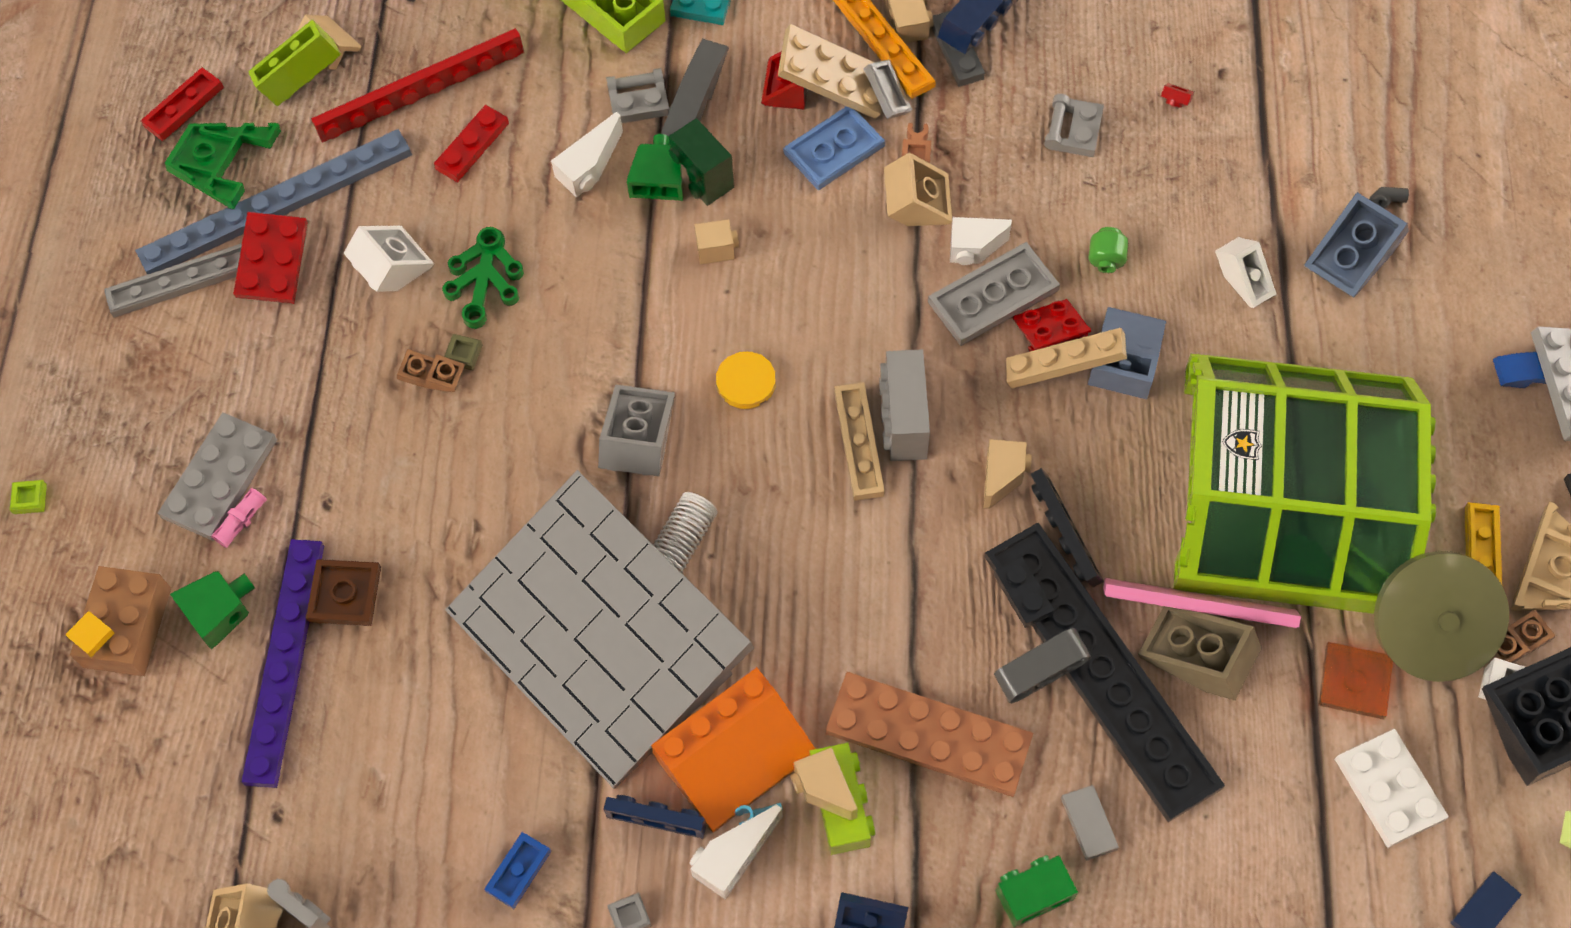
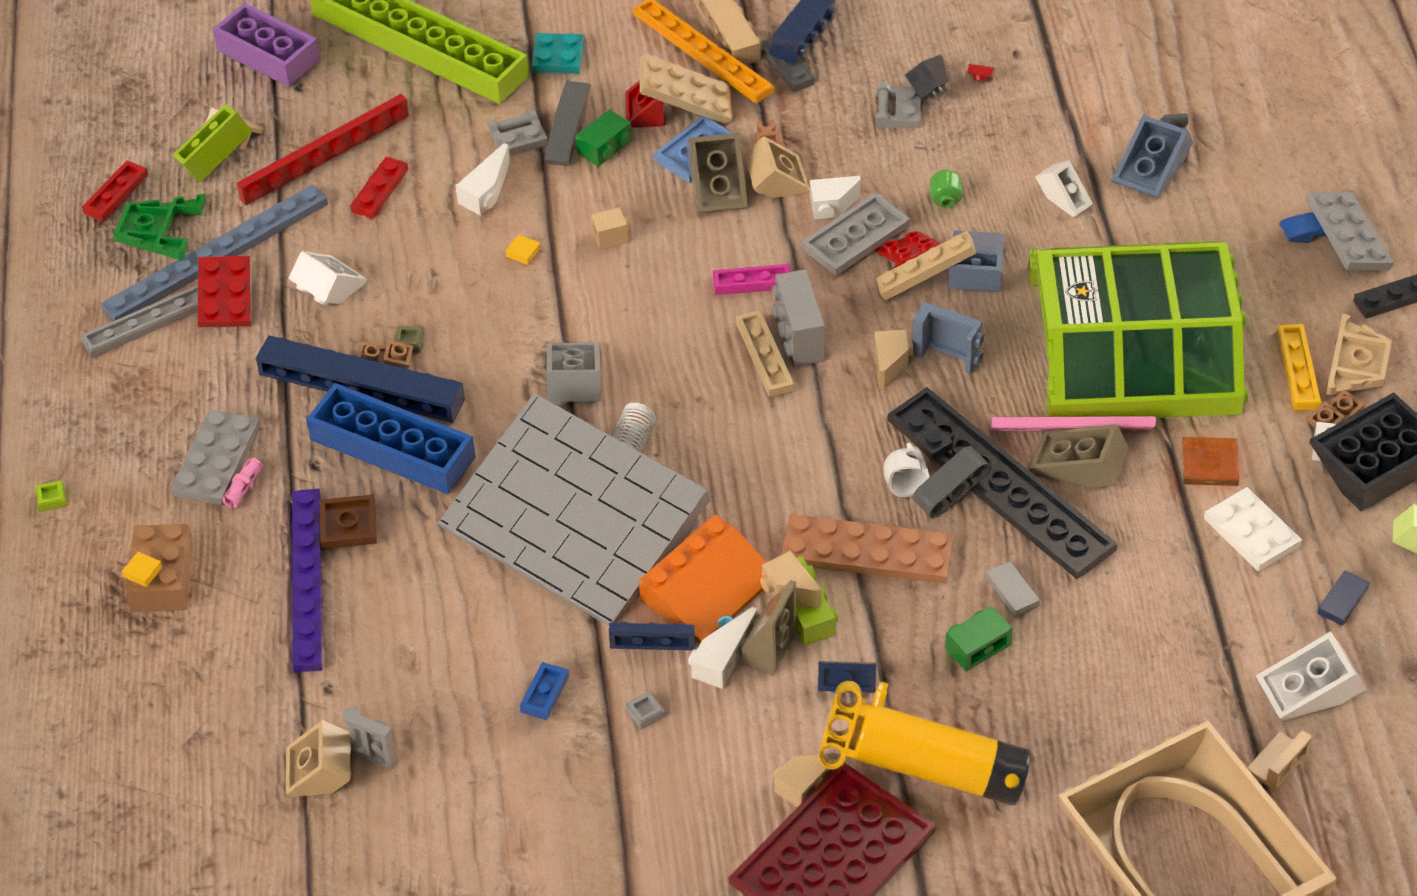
camera: 10 degrees left, 15 degrees down
green torso [170,571,255,649] -> none
green plant [442,227,524,329] -> none
green torso [627,134,684,201] -> none
dark green brick [669,118,734,206] -> none
yellow tile [716,351,776,409] -> none
light grey tile [864,60,912,119] -> none
black plate [1031,468,1104,587] -> none
olive dish [1374,551,1509,682] -> none
none -> dark blue brick [256,335,465,423]
none -> blue brick [306,383,476,495]
none -> yellow tile [505,235,541,265]
none -> green brick [575,109,632,167]
none -> dark tan slope [686,133,748,213]
none -> dark pink tile [713,264,790,295]
none -> dark tan slope [739,580,797,675]
none -> white helmet [883,442,930,497]
none -> black slope [905,54,948,99]
none -> sand blue panel [912,302,985,374]

